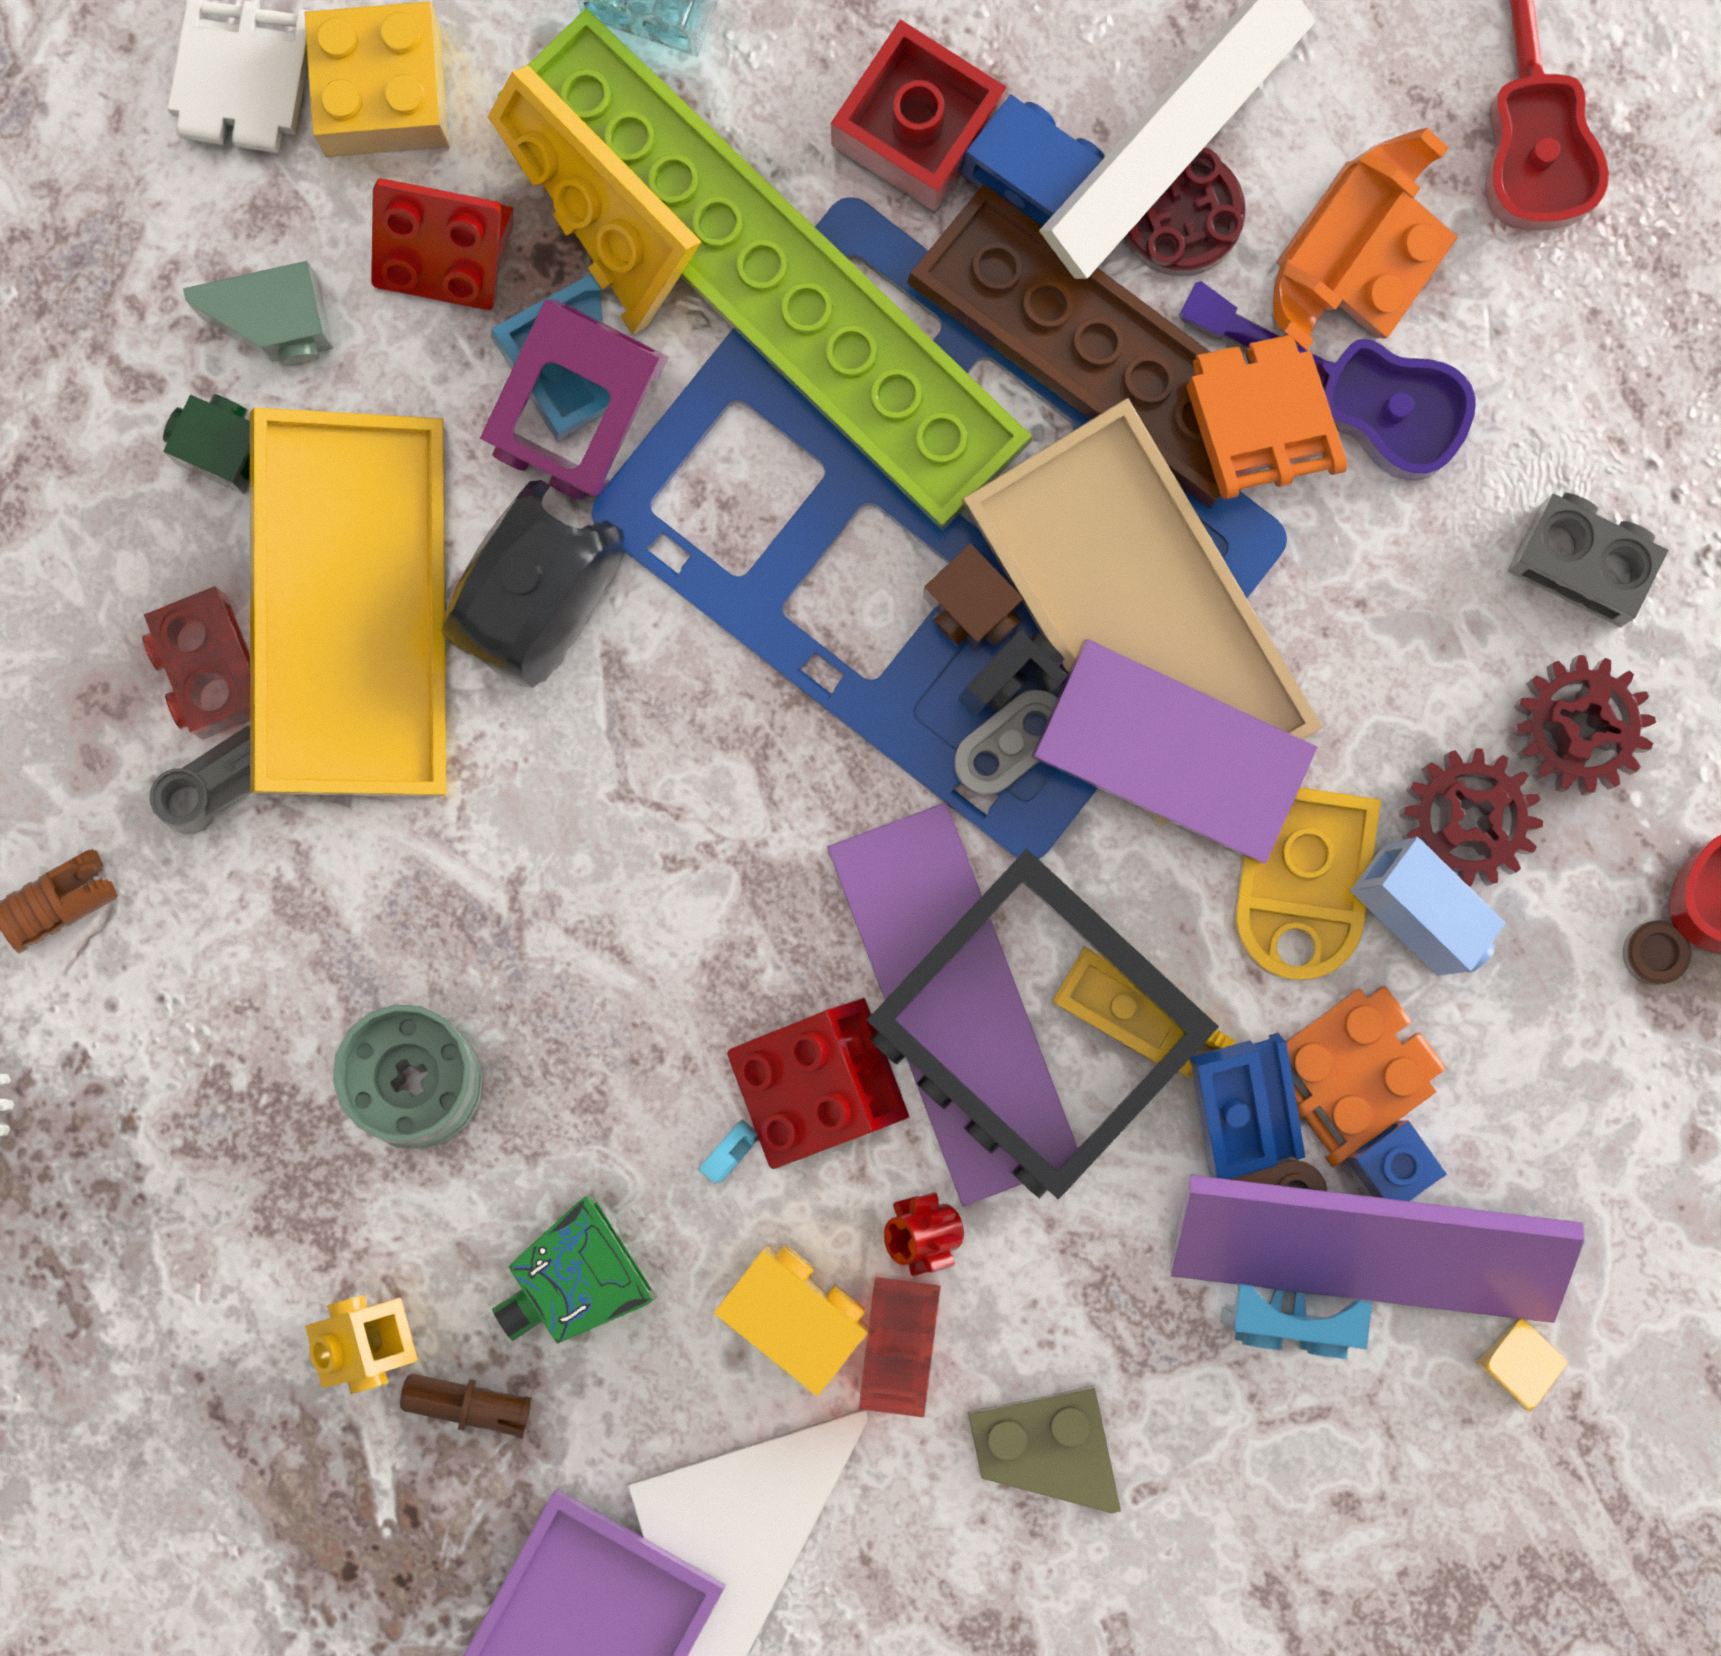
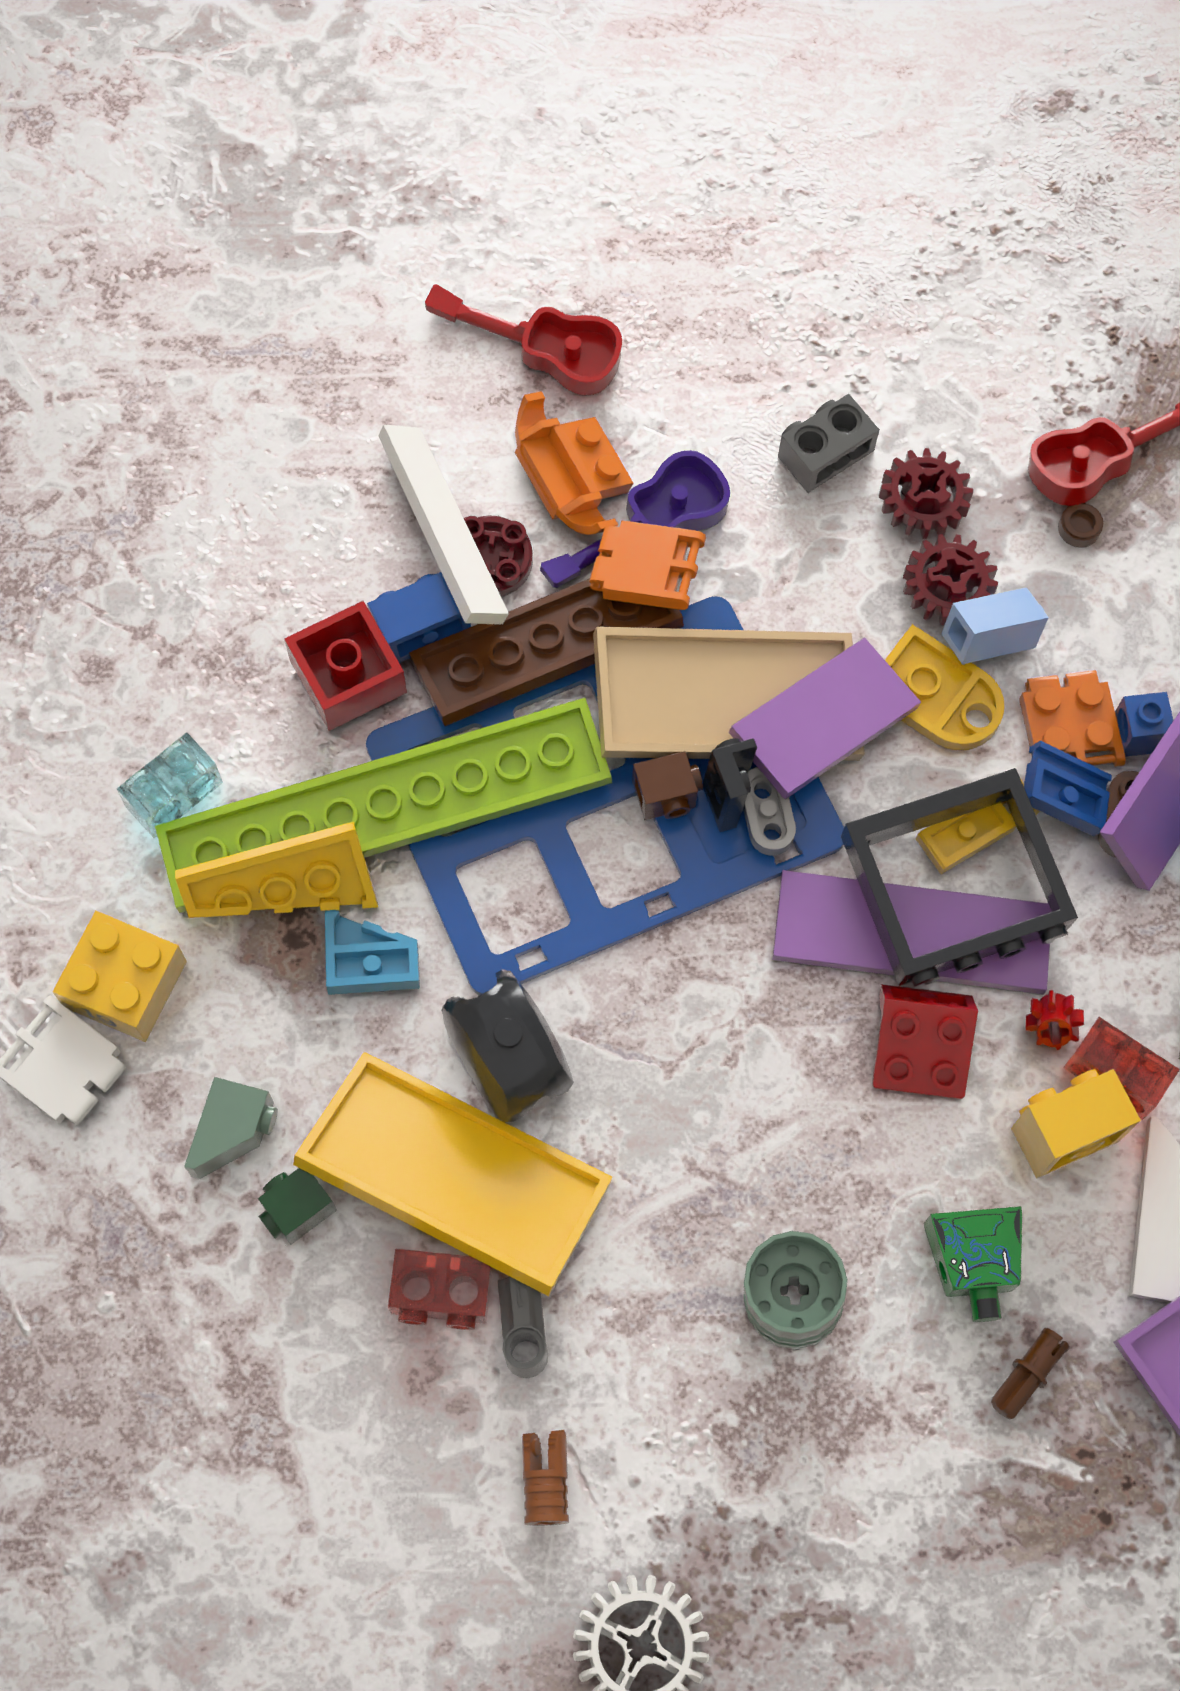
camera: 65 degrees left, 15 degrees down
yellow brick [305,1294,418,1394] -> none
red bracket [371,178,514,310] -> none
magenta window [480,299,669,500] -> none
medium azure tile [698,1119,759,1184] -> none

